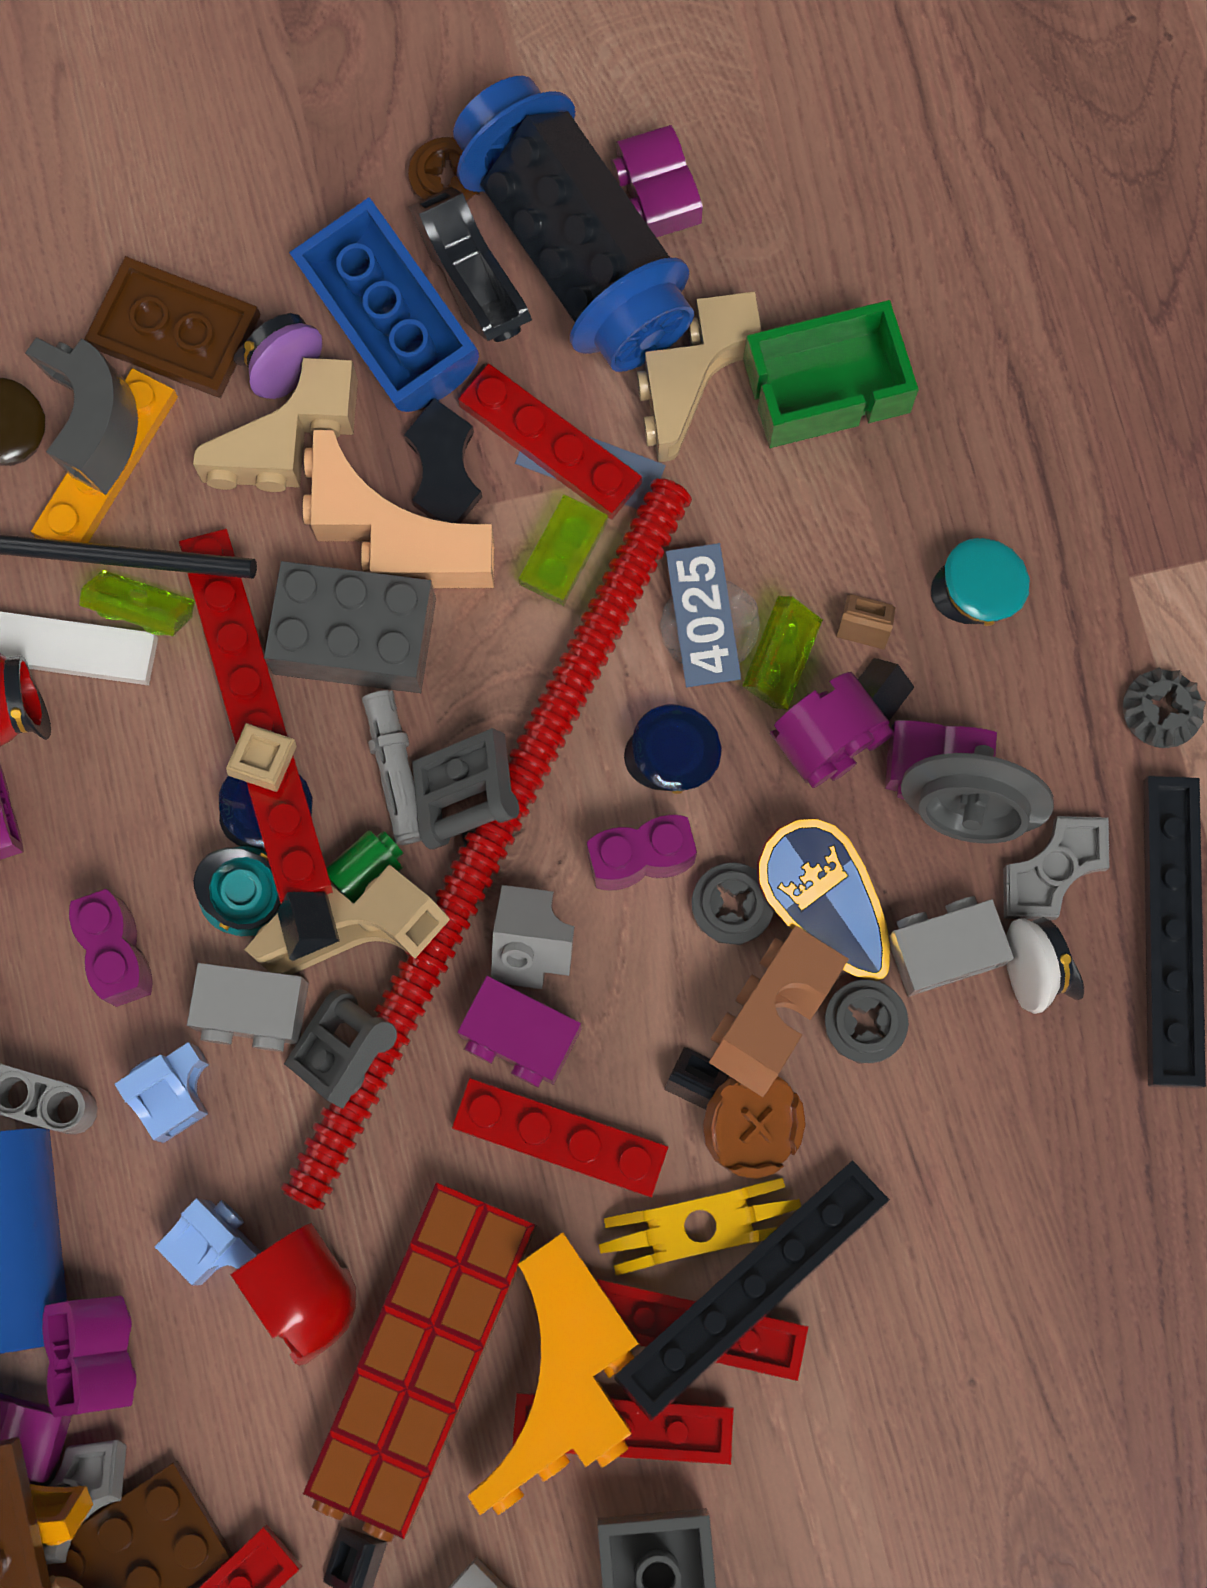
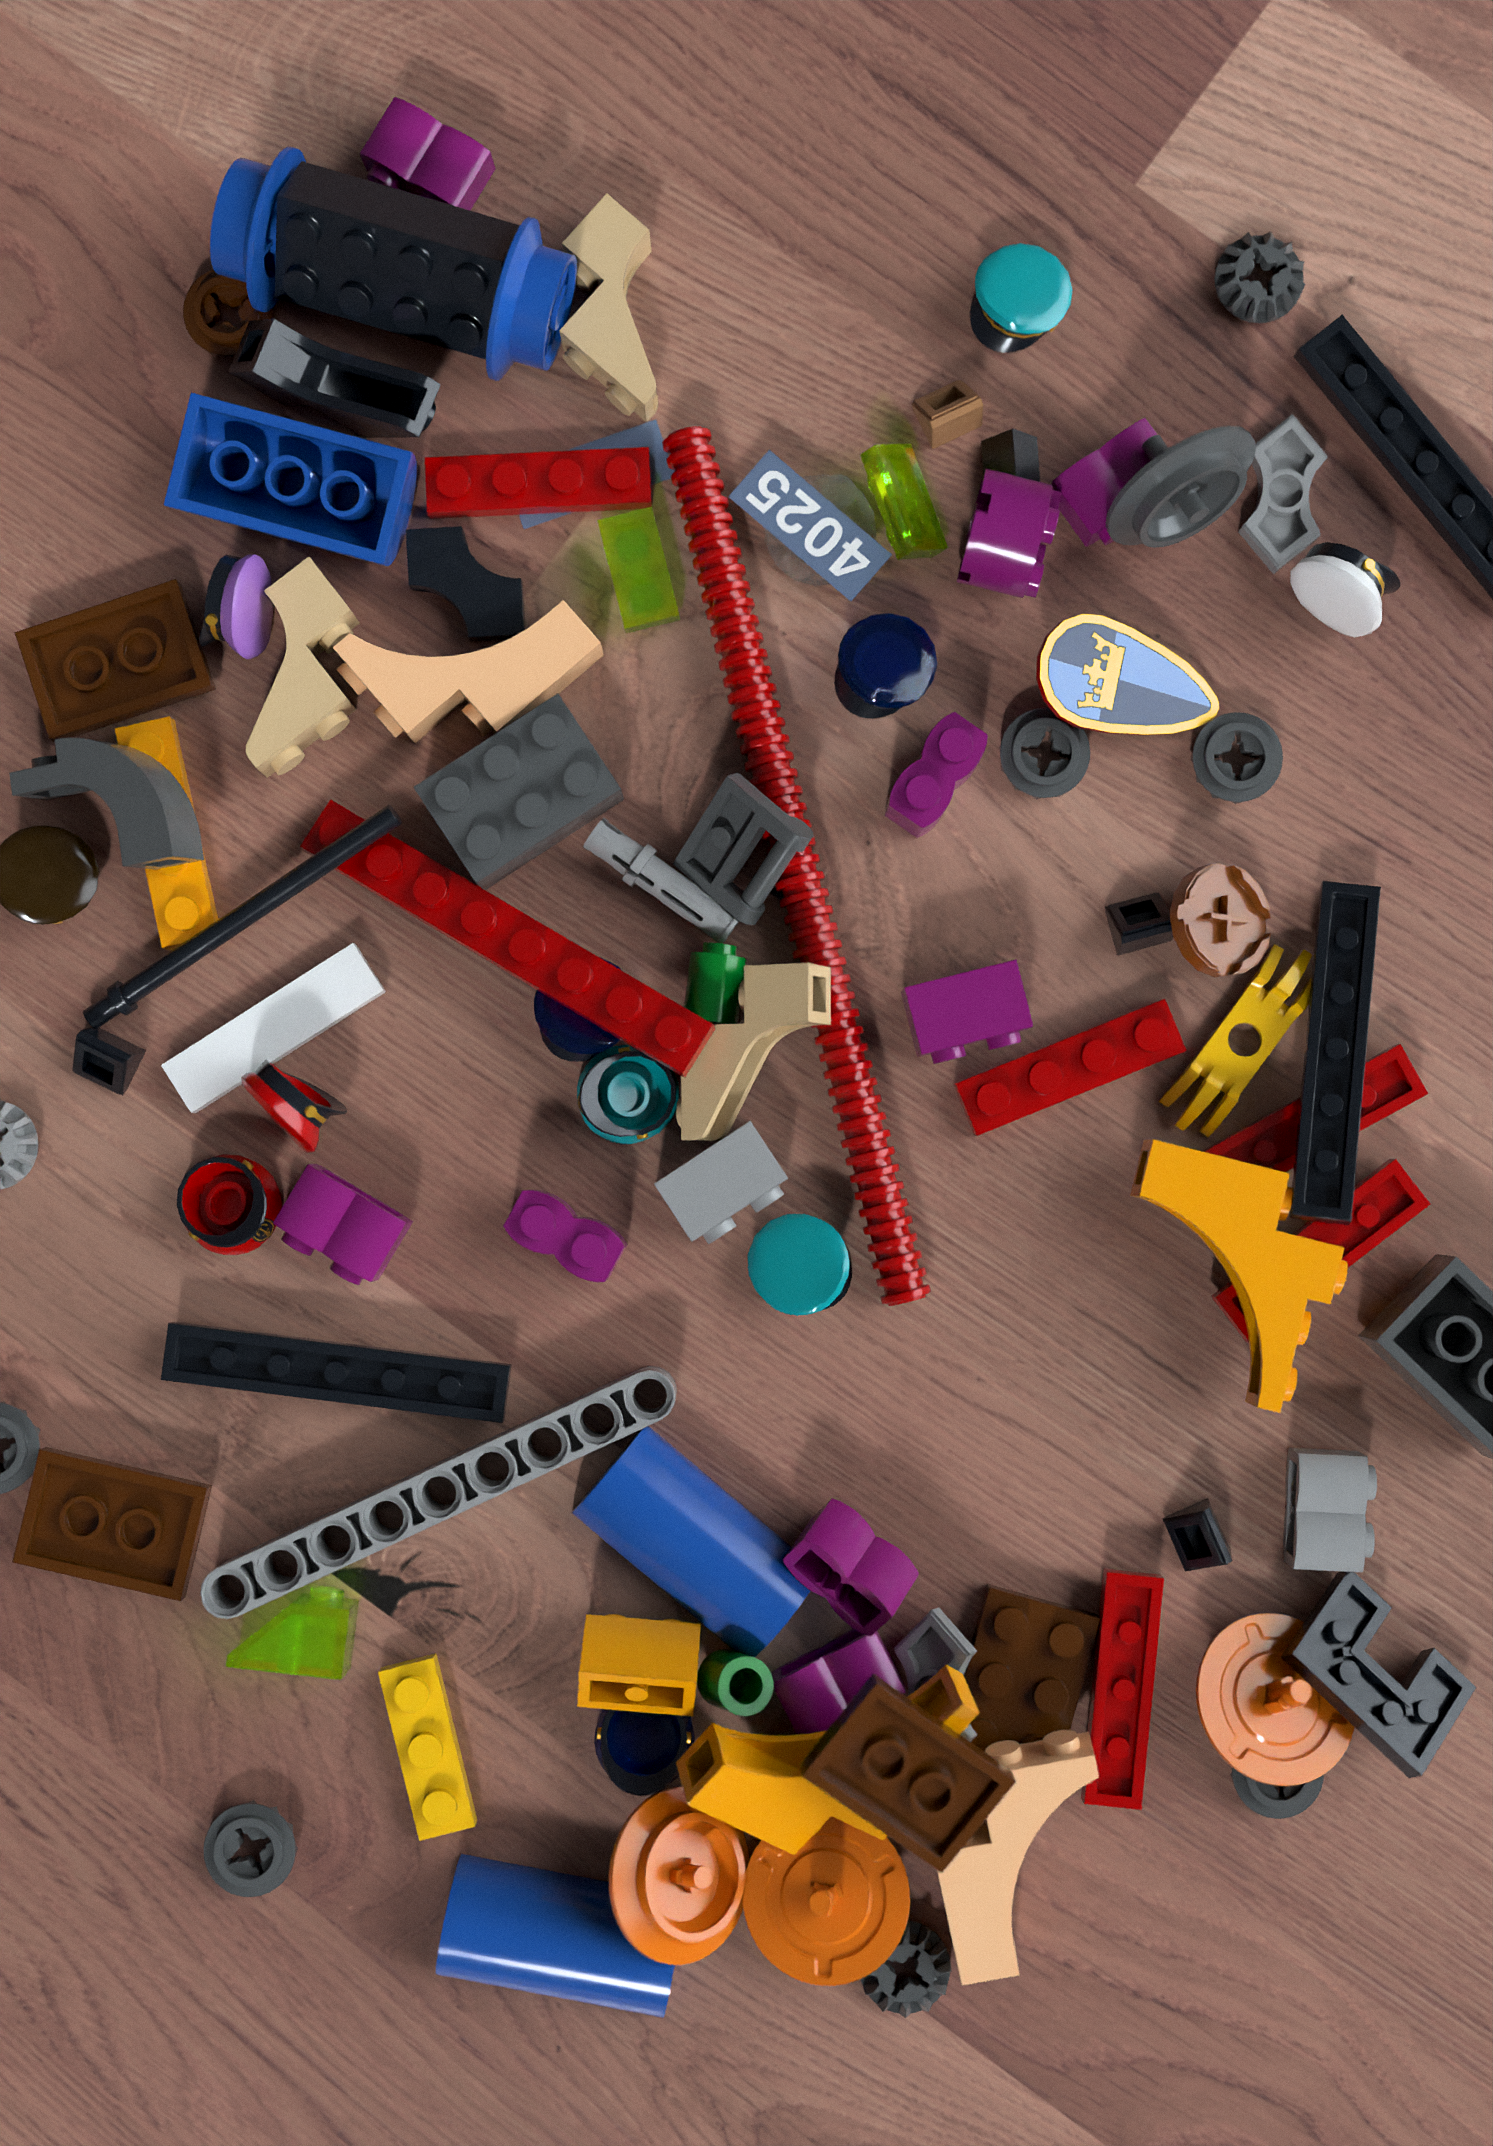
camera: 45 degrees left, 10 degrees up
clear neon green plate [79,570,195,637] -> none
light blue brick [114,1042,209,1143] -> none
light blue brick [155,1198,261,1285] -> none
tan tile [226,723,297,792] -> none
red brick [230,1223,356,1366] -> none
black slope [277,892,340,961] -> none
dark grey plate [284,989,397,1109] -> none
dark orange brick [303,1182,537,1542] -> none
light grey brick [491,885,575,989] -> none
nougat arch [709,925,849,1097] -> none
green piece [743,300,919,448] -> none
light grey brick [889,896,1014,997] -> none
none -> teal piece [748,1214,852,1316]

